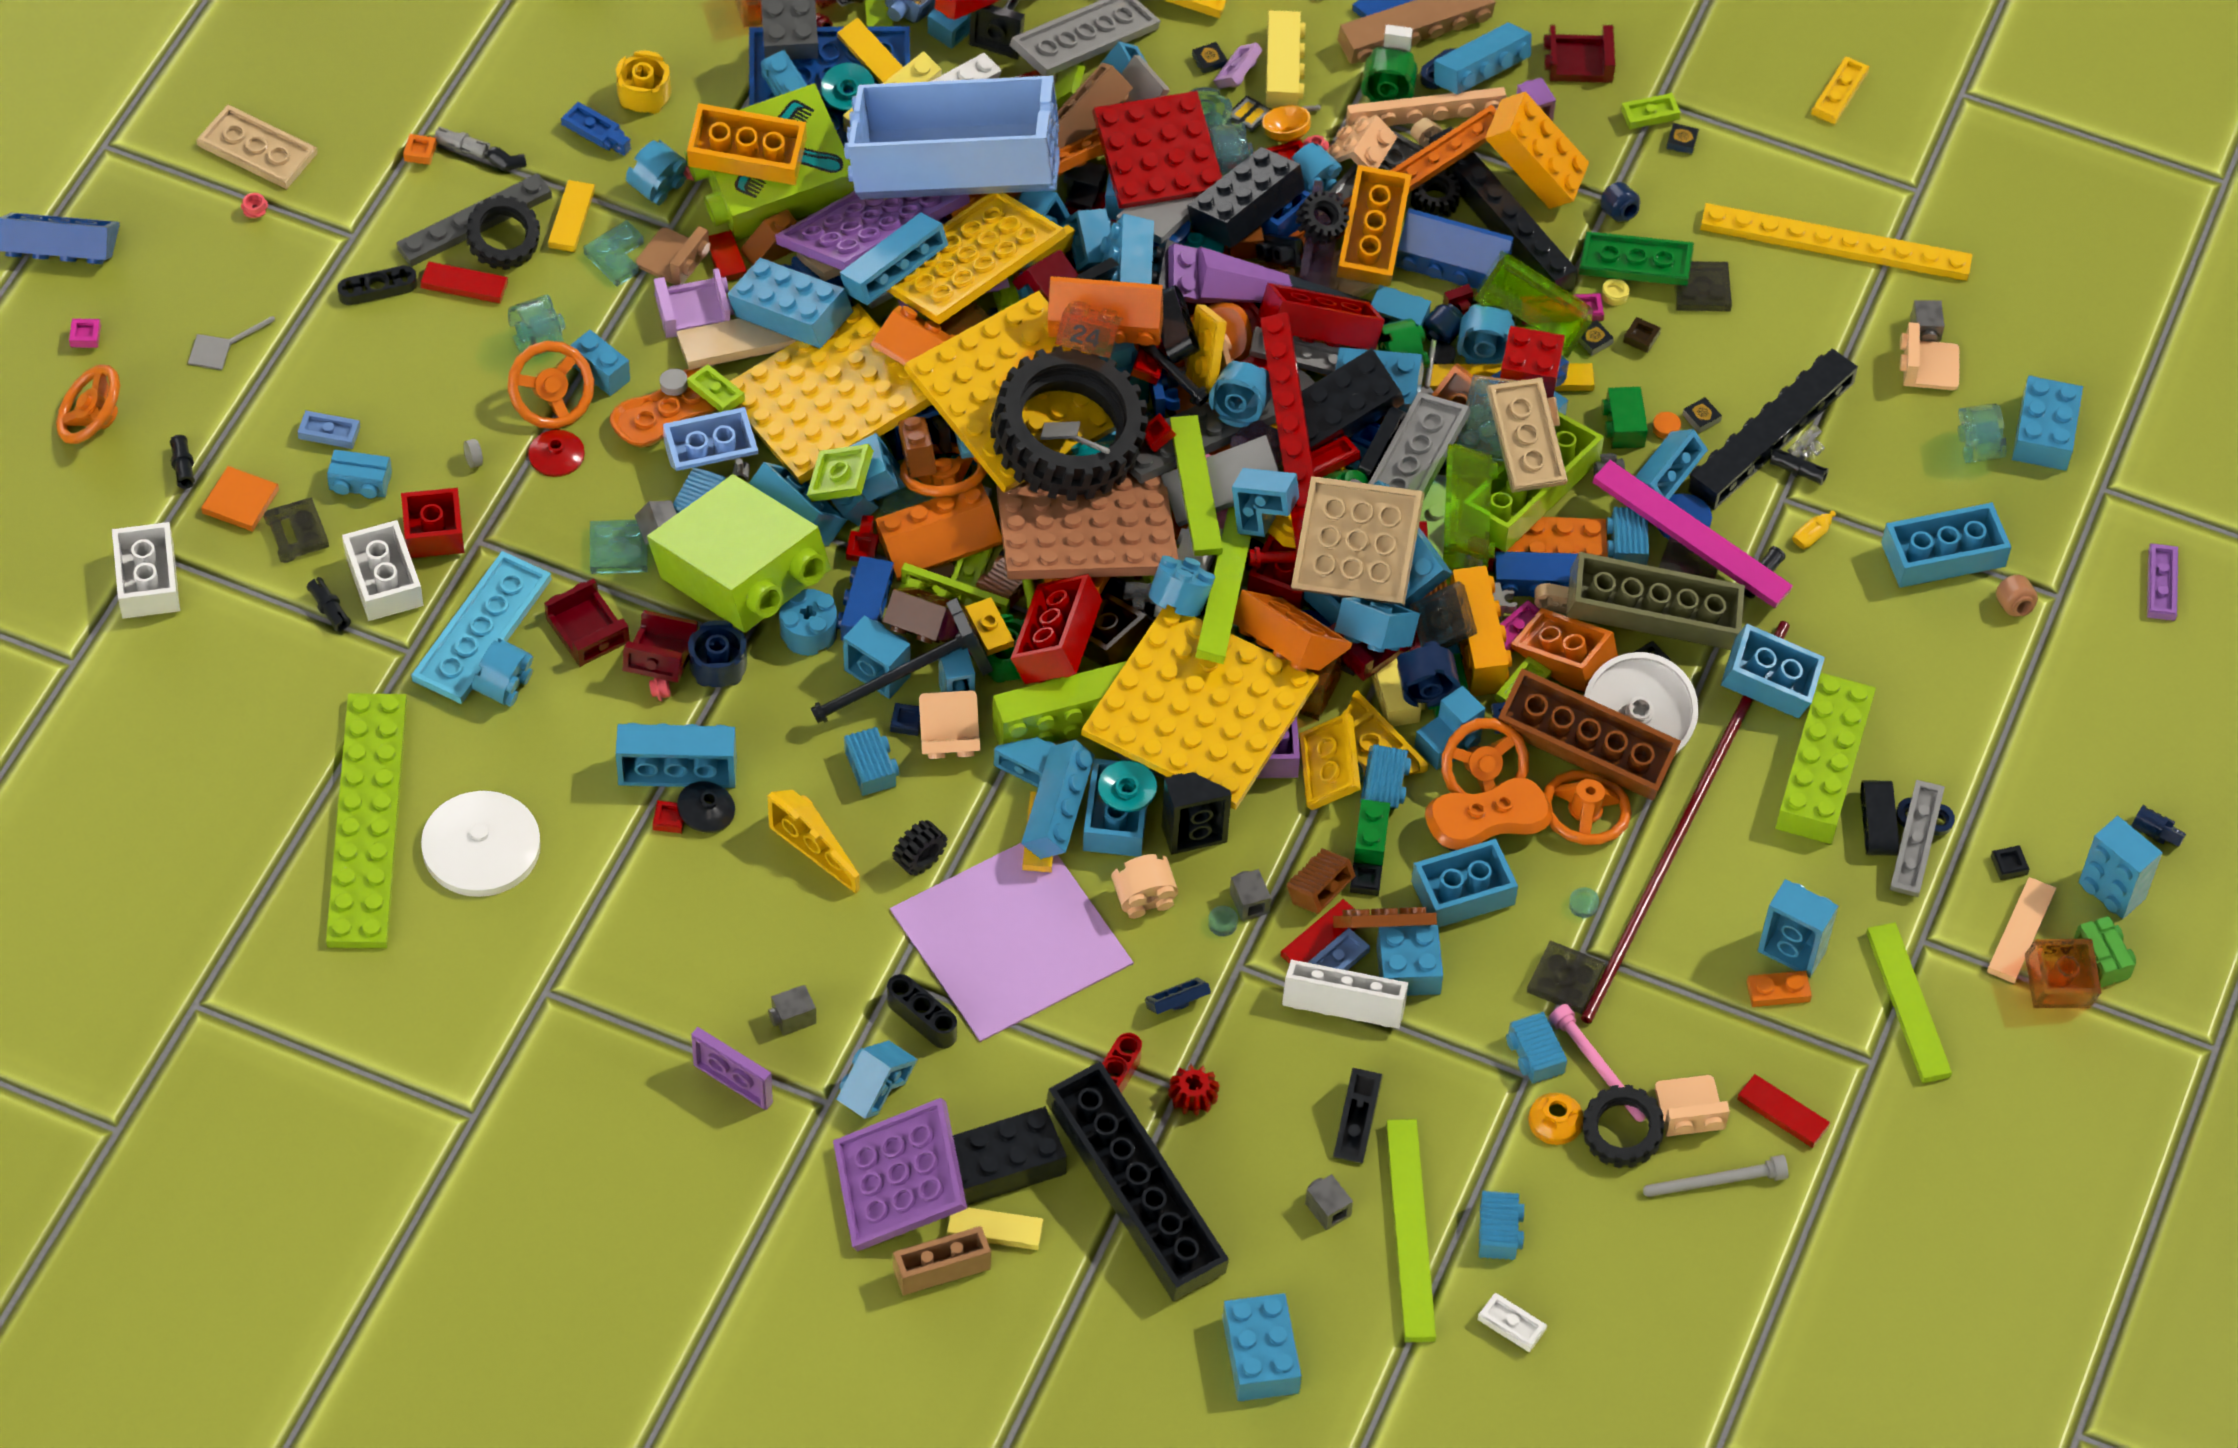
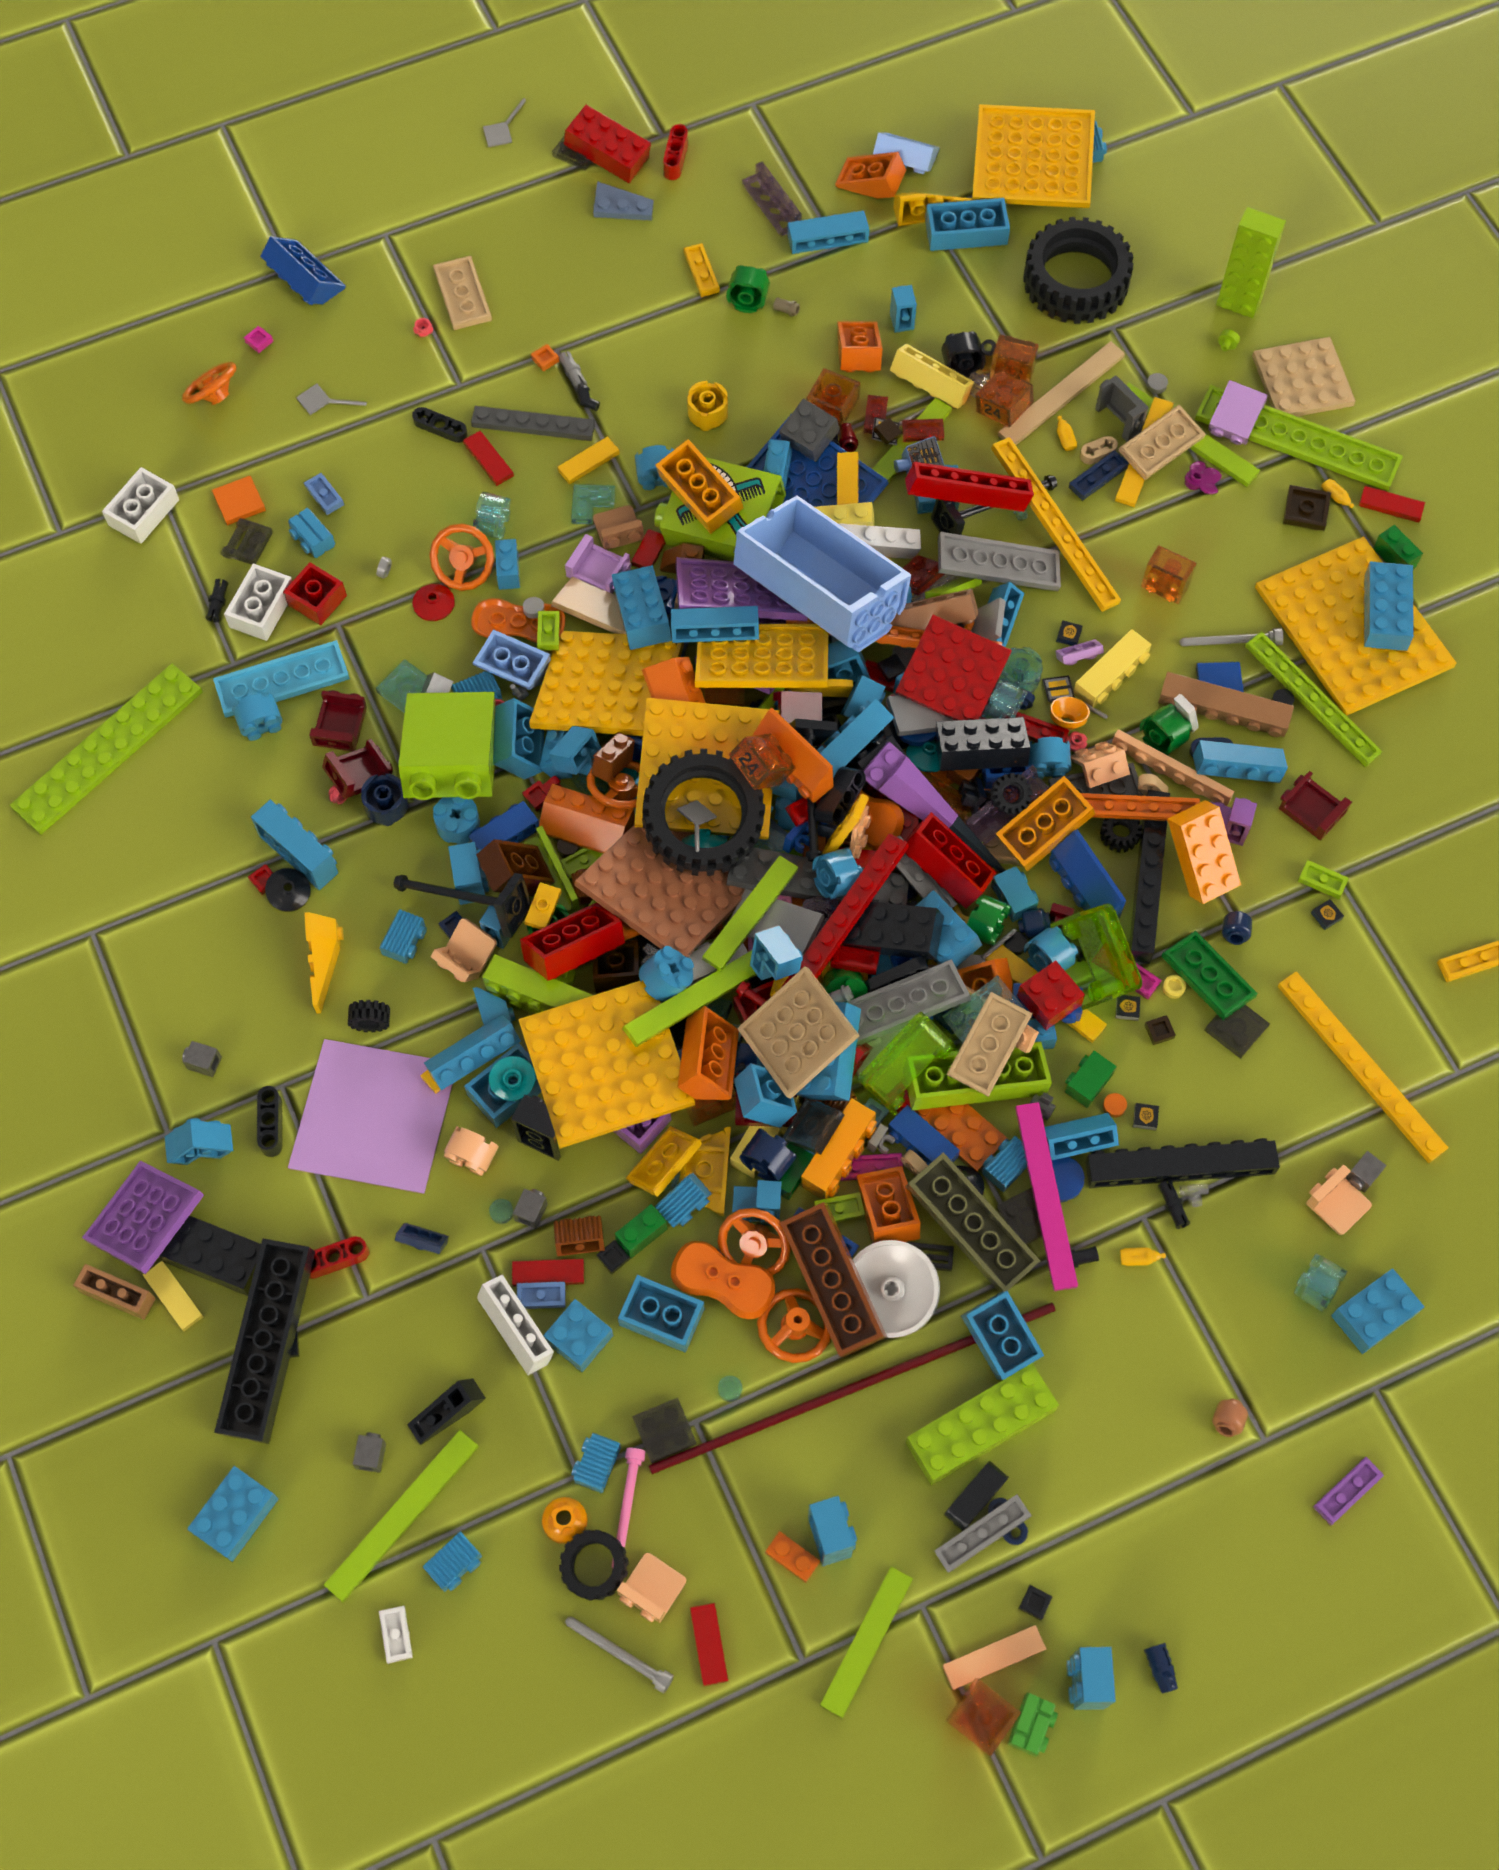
camera: 45 degrees right, 10 degrees up
black pin [169,435,195,489] -> none
white dish [421,791,541,897] -> none
black tyre [466,195,540,270] -> none
blue hinge [561,102,631,156] -> none
medium lavender tile [691,1027,773,1110] -> none
lime plate [807,444,874,502] -> none
teal dish [821,63,875,111] -> none
black tile [931,415,952,454] -> none
red tile [1144,413,1176,452] -> none
red gear [1168,1064,1220,1117] -> none
dark orange plate [1333,907,1437,928] -> none
dark azure brick [1881,502,2011,588] -> none

